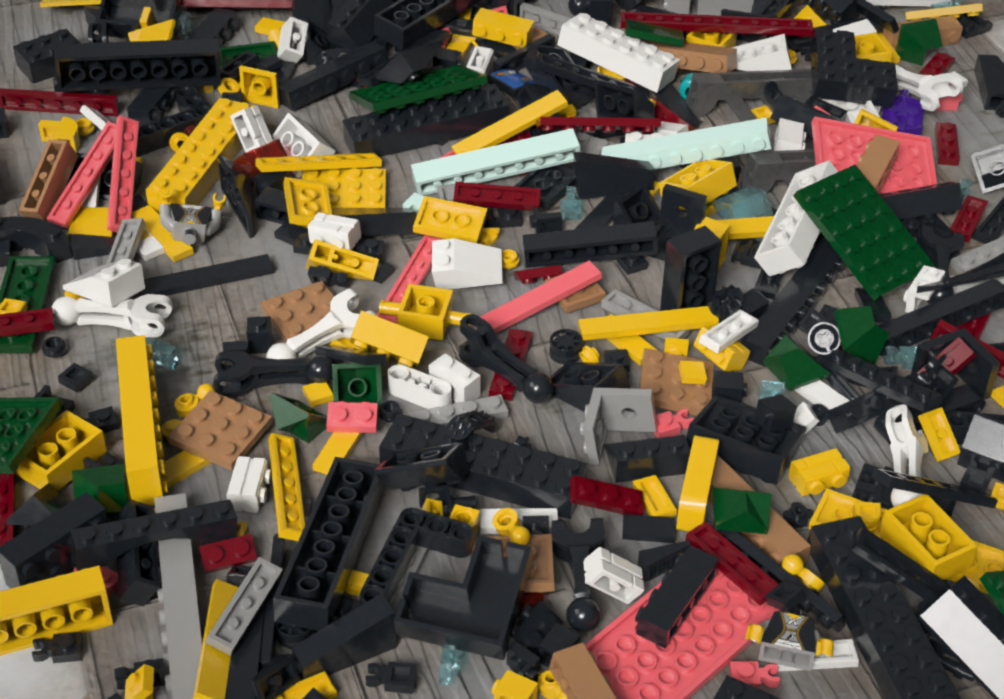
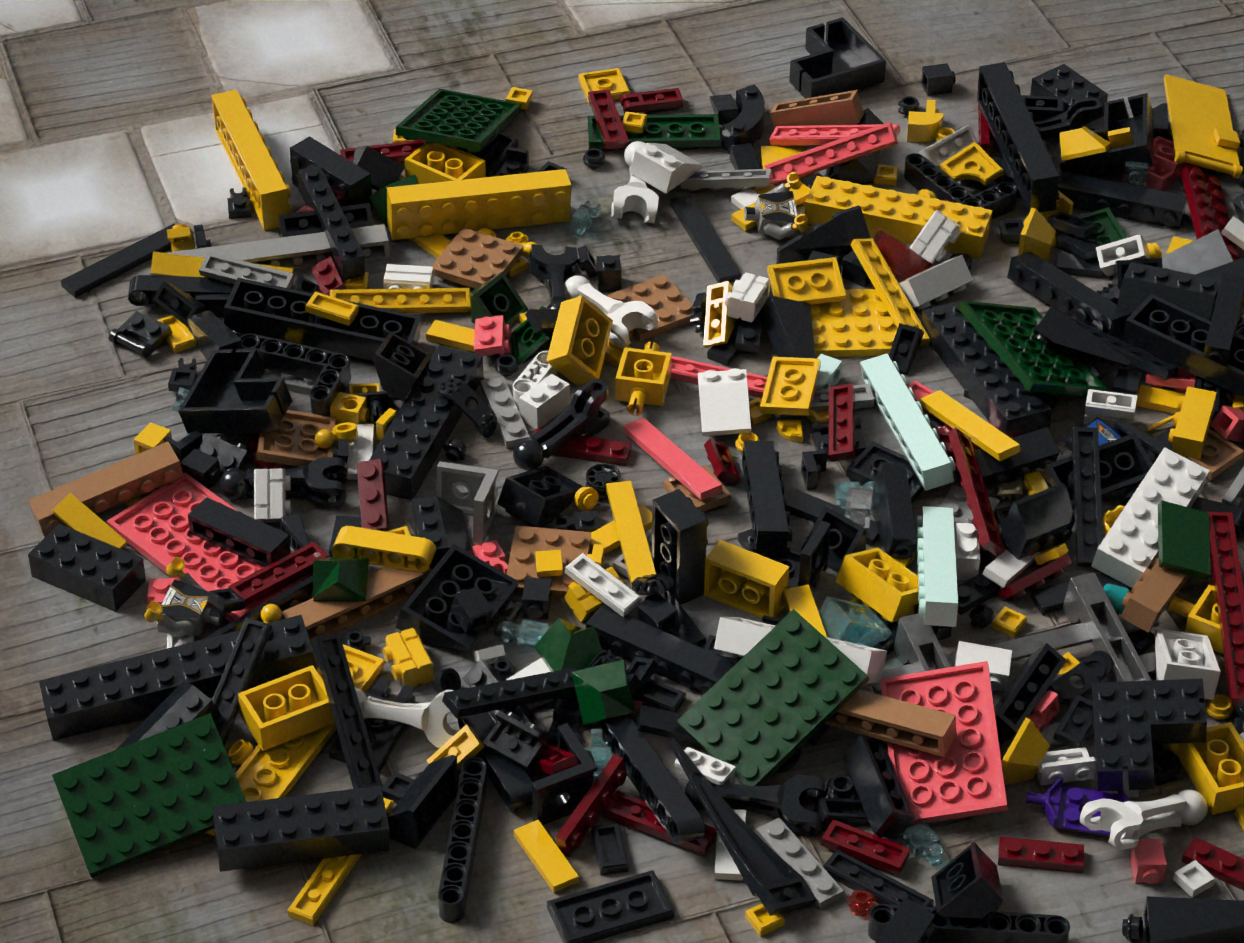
camera: 90 degrees right, 0 degrees up
none -> yellow tile [305,292,359,326]
none -> yellow tile [376,408,397,441]
none -> black tile [433,668,461,694]
none -> clear brick [845,487,873,528]
none -> black slope [889,323,924,375]
none -> black plate [898,96,920,116]
none -> yellow tile [940,142,1003,186]

